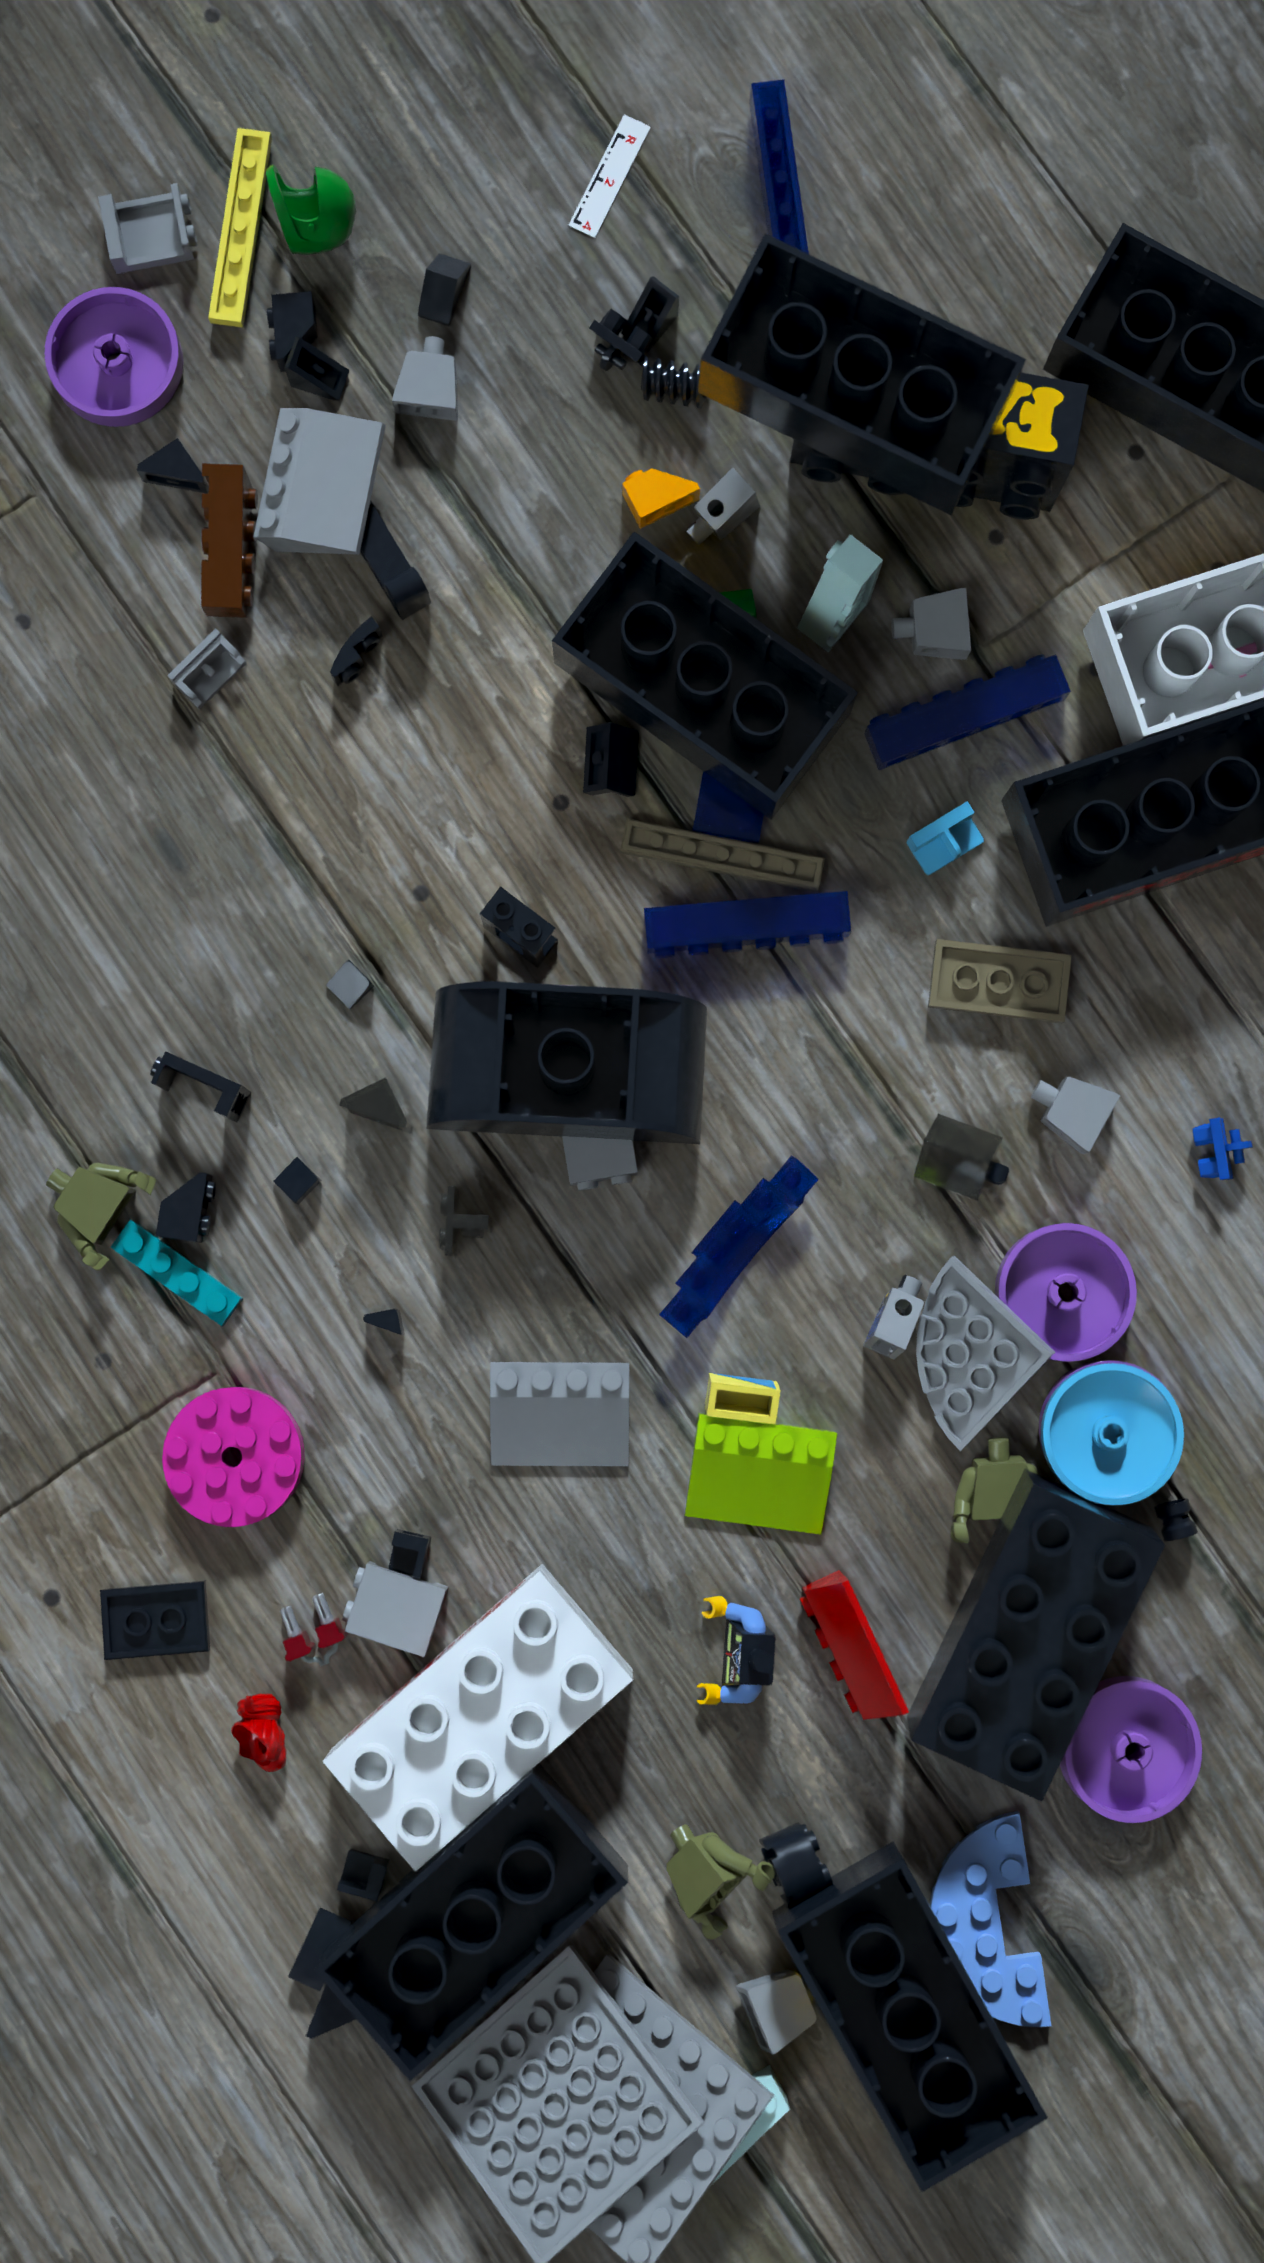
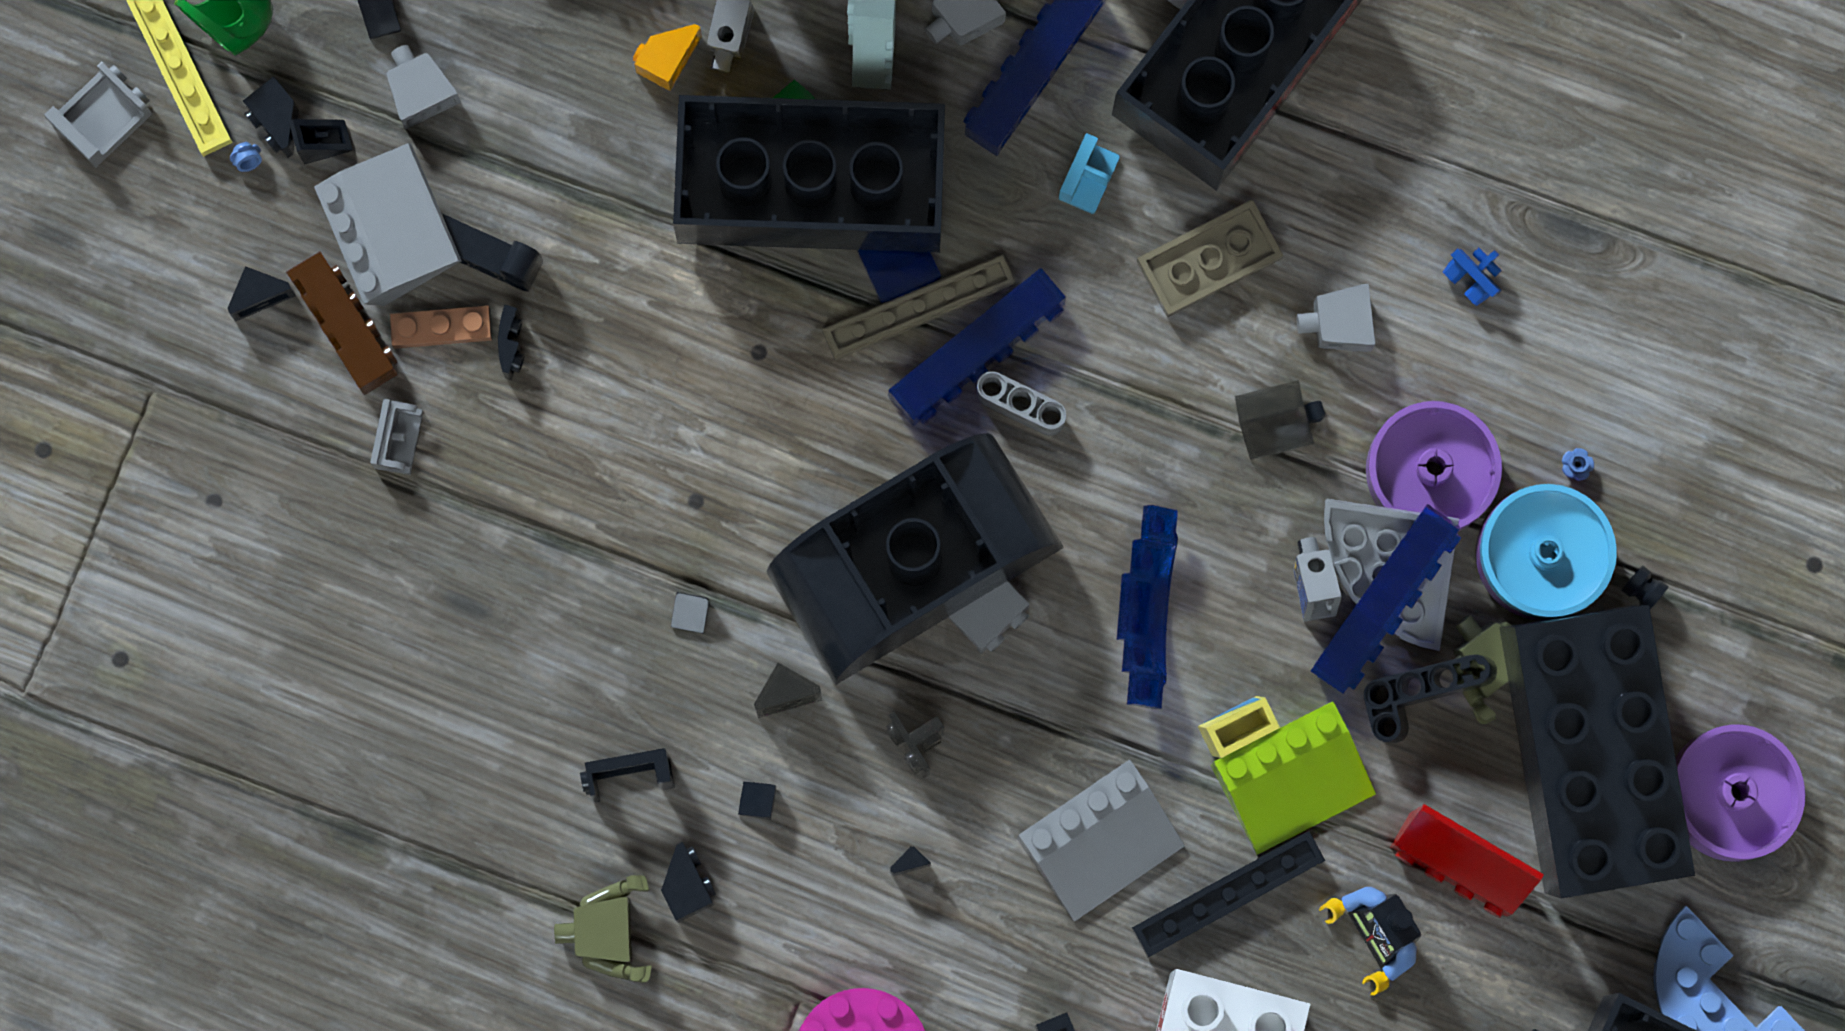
camera: 35 degrees left, 5 degrees down
medium lavender piece [45,287,183,427] -> none
teal plate [110,1219,243,1326] -> none
black panel [480,886,558,968] -> none
black panel [583,722,639,797] -> none
none -> medium blue plate [230,142,262,172]
none -> nougat plate [390,306,492,349]
none -> light grey beam [976,371,1066,436]
none -> black plate [1131,831,1325,958]
none -> clear blue brick [1310,504,1462,694]
none -> black beam [1364,654,1497,743]
none -> medium blue plate [1562,448,1594,481]

